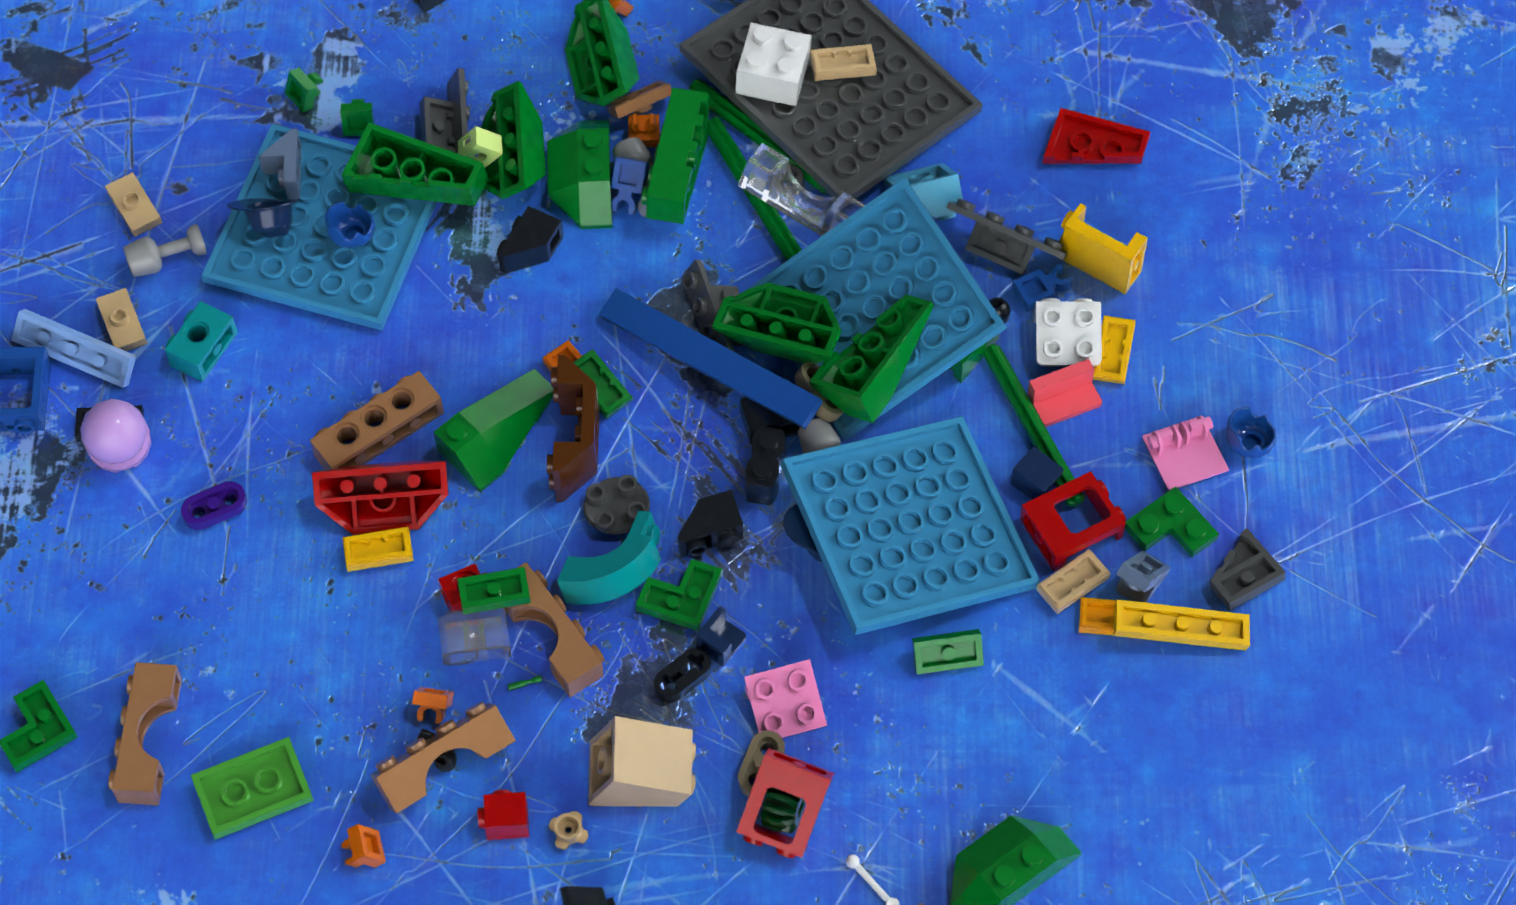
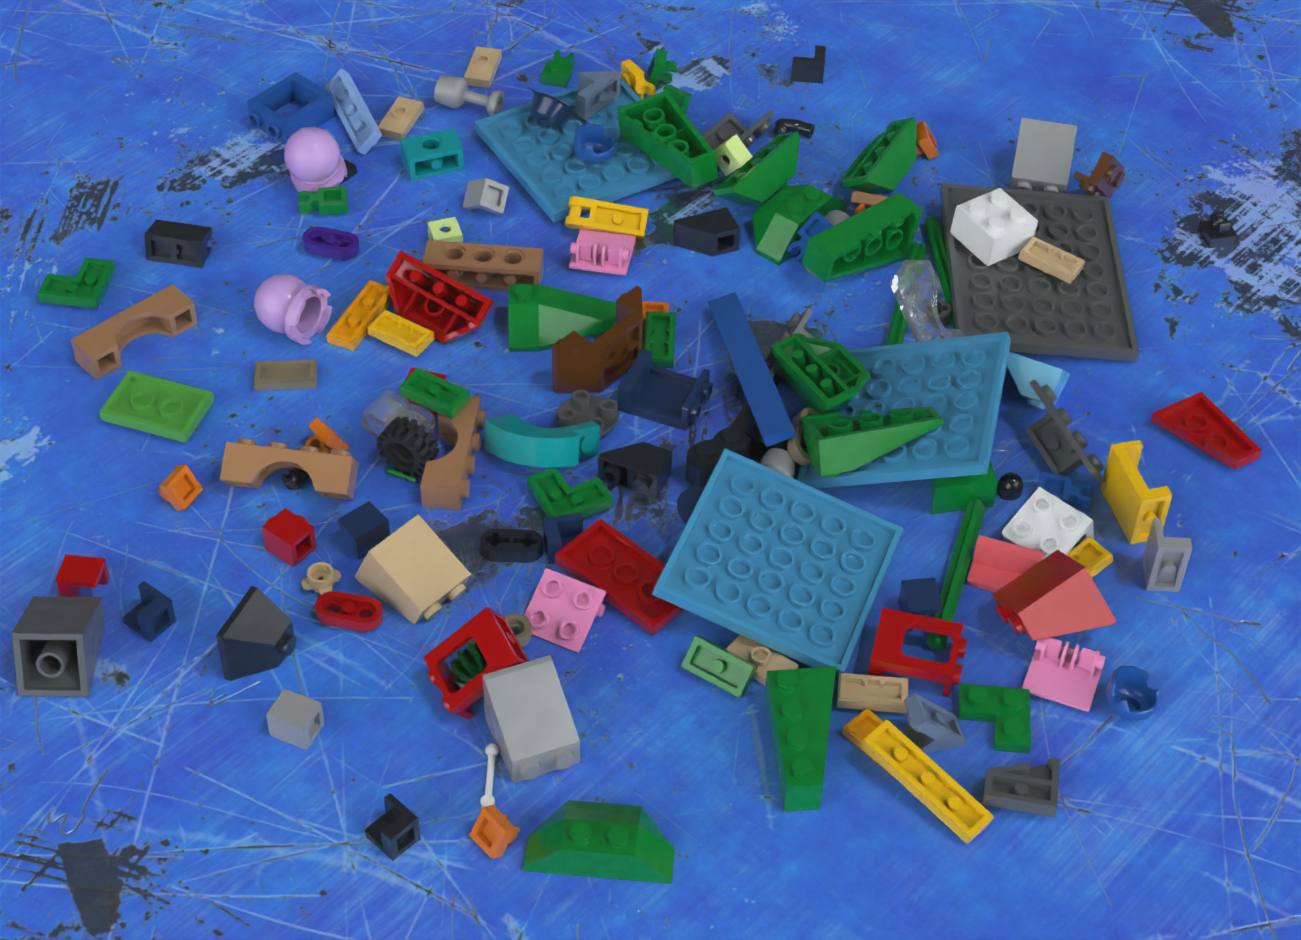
camera: 40 degrees right, 15 degrees down
none -> black hinge [145,219,212,268]
none -> lavender tile [253,274,332,345]
none -> dark tan tile [254,360,318,391]
none -> green plate [298,186,348,215]
none -> red plate [315,591,383,632]
none -> light orange tile [326,280,392,351]
none -> dark blue panel [338,501,390,560]
none -> black tyre [376,416,439,477]
none -> yellowish green piece [427,217,463,243]
none -> light grey panel [463,178,509,215]
none -> light grey slope [482,655,580,783]
none -> green plate [541,50,574,88]
none -> red plate [555,518,684,636]
none -> yellow plate [565,196,649,240]
none -> bright pink hinge [569,229,636,276]
none -> dark blue panel [618,349,713,431]
none -> yellow plate [621,59,655,99]
none -> tan plate [726,635,799,686]
none -> green wedge [764,666,836,812]
none -> black arm [773,118,815,138]
none -> slope [992,549,1116,641]
none -> light grey panel [1142,518,1193,592]

